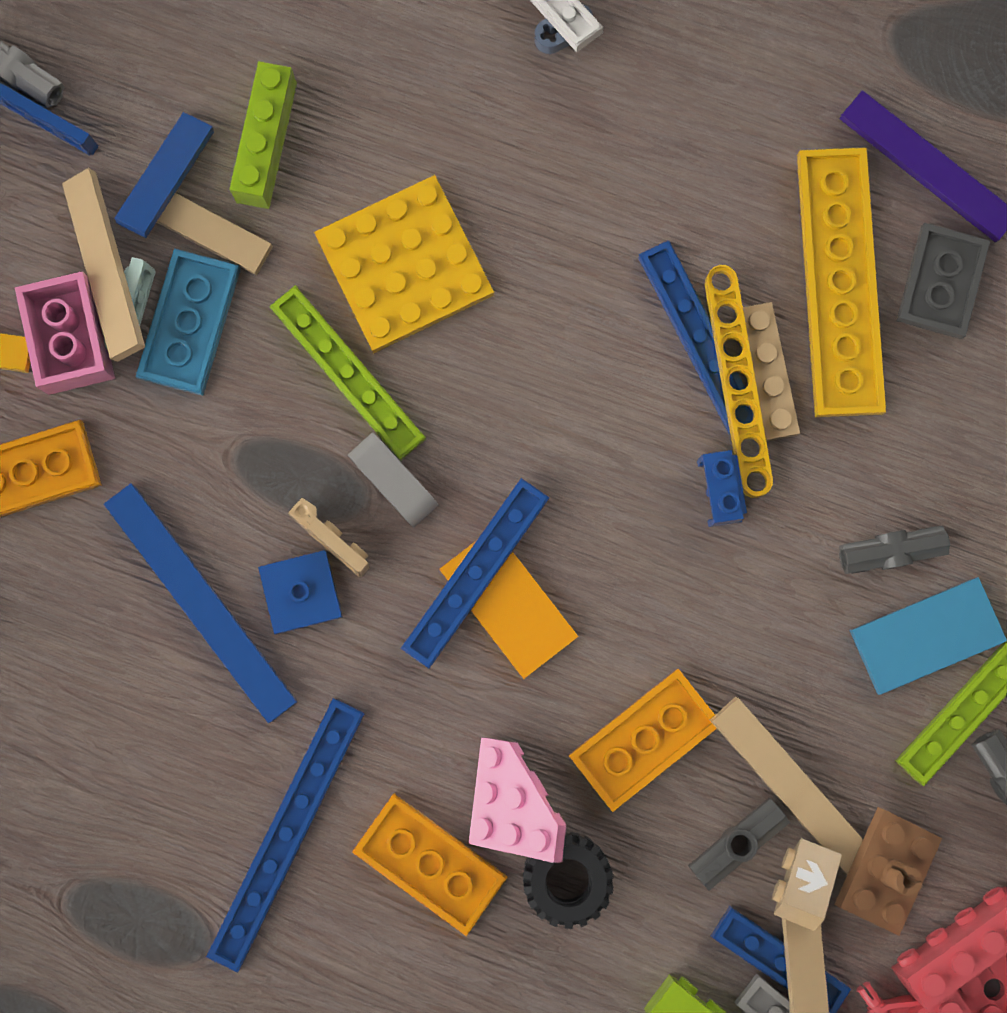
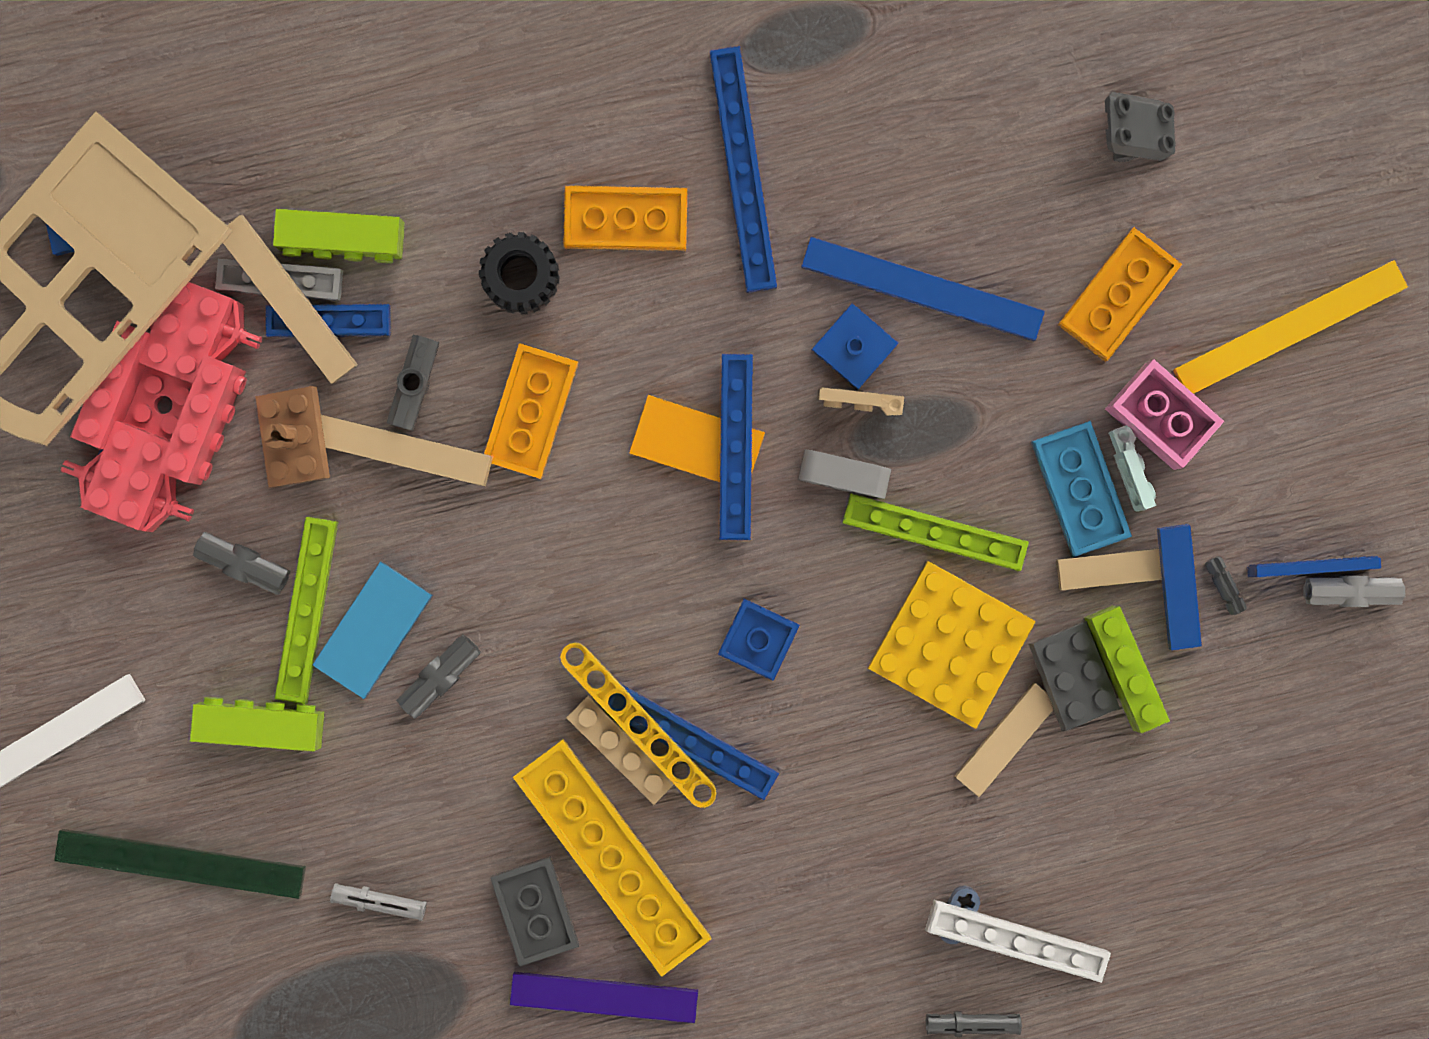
camera: 145 degrees right, 5 degrees up
tan tile [62,168,145,362] -> none
bright pink plate [469,738,566,863] -> none
blue window [697,450,747,527] -> none
tan brick [772,838,842,931] -> none
none -> blue plate [718,599,800,681]
none -> tan tile [955,682,1053,797]
none -> dark grey plate [1028,622,1120,731]
none -> dark grey axle [1205,556,1247,615]

